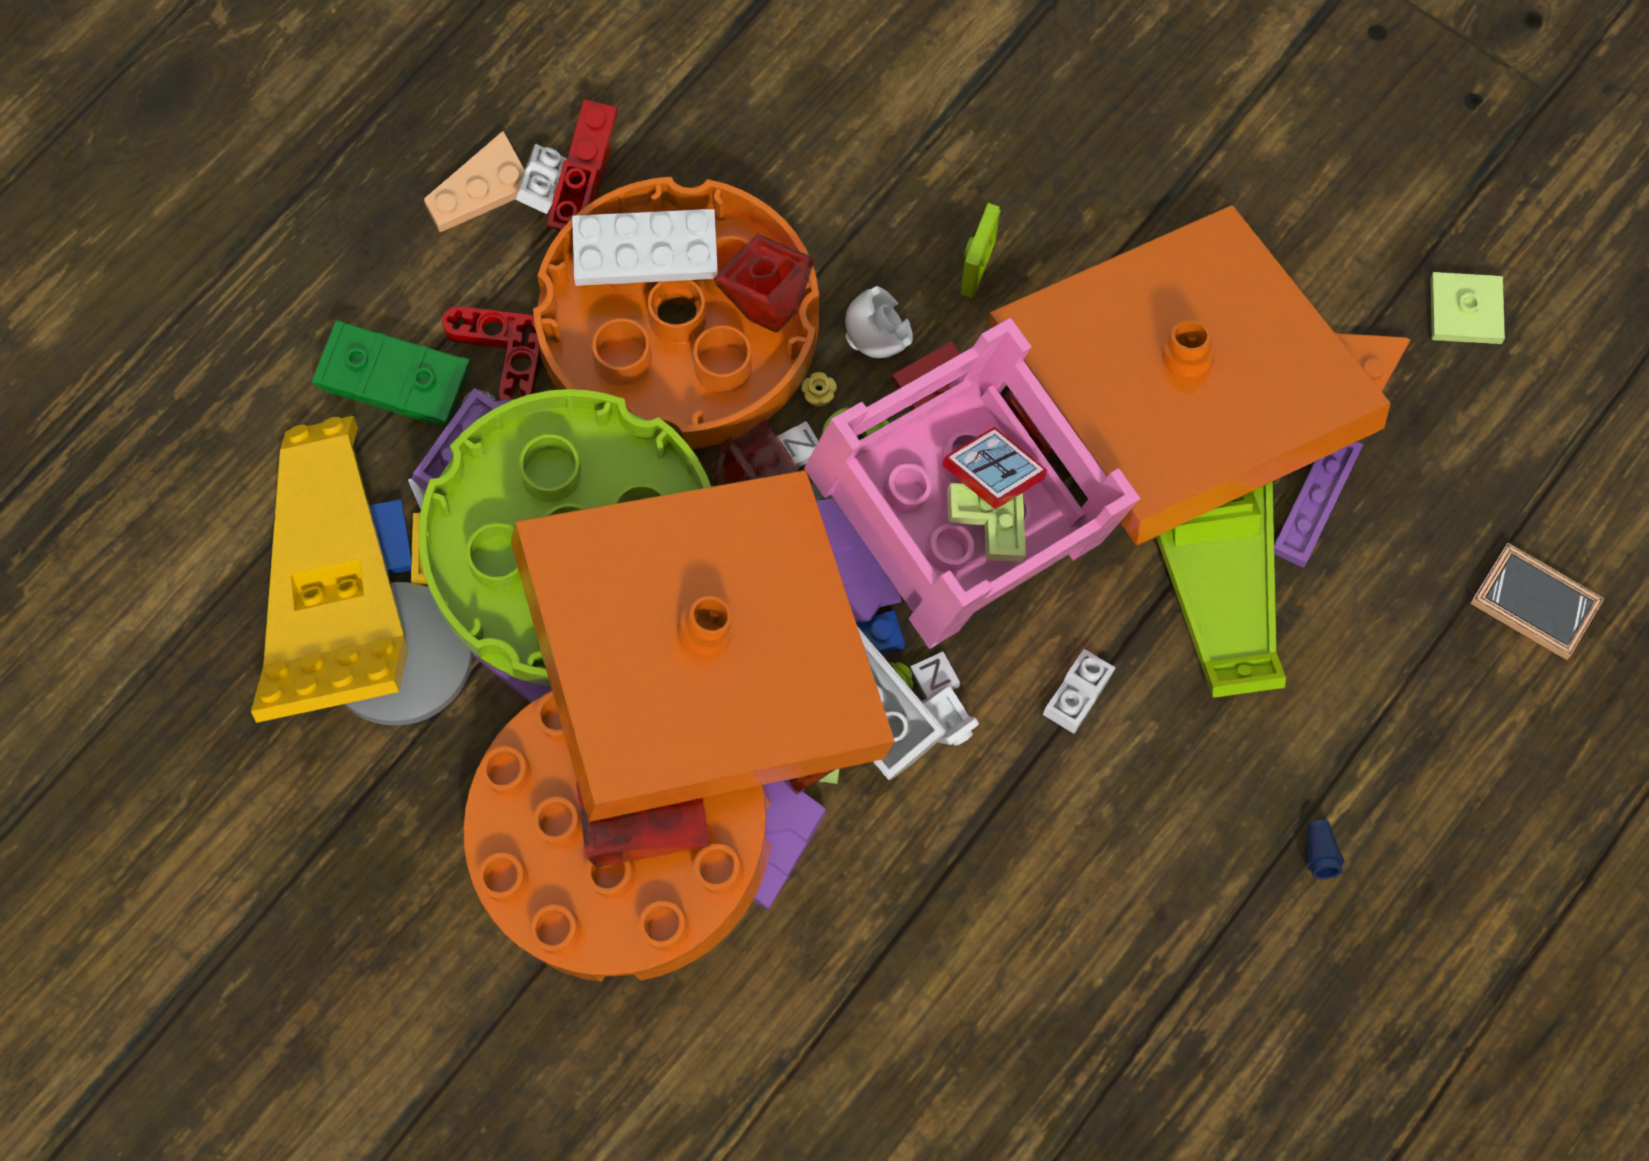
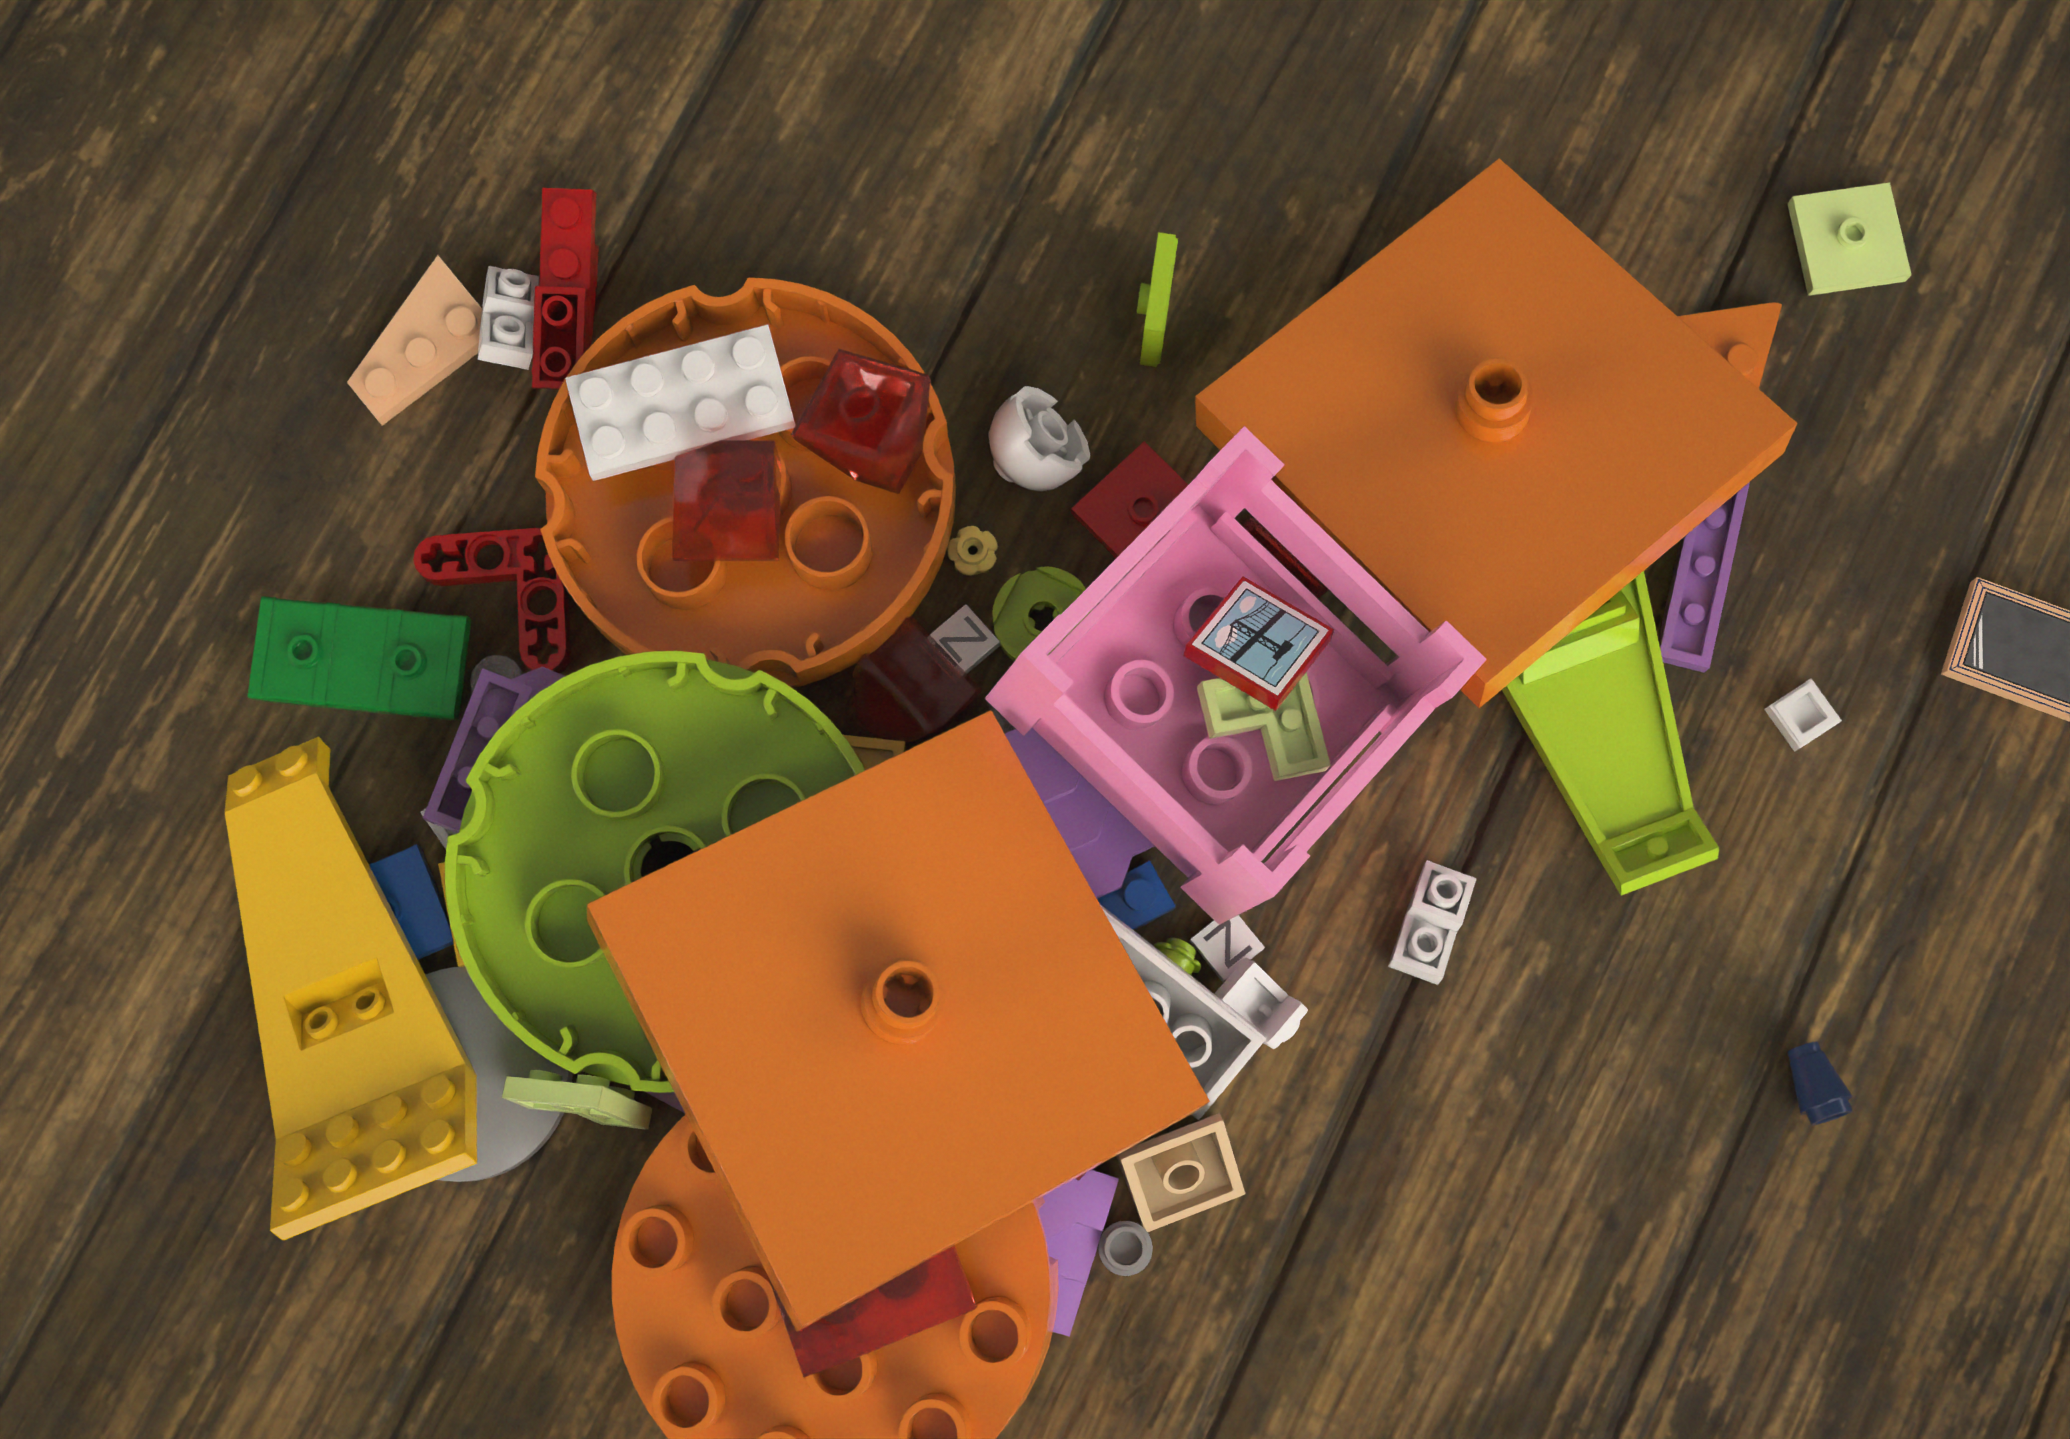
camera: 10 degrees left, 10 degrees up
none -> yellowish green plate [502,1070,653,1129]
none -> clear red slope [672,440,781,561]
none -> light grey plate [1098,1221,1153,1276]
none -> tan slope [1116,1113,1245,1232]
none -> white tile [1764,679,1842,752]

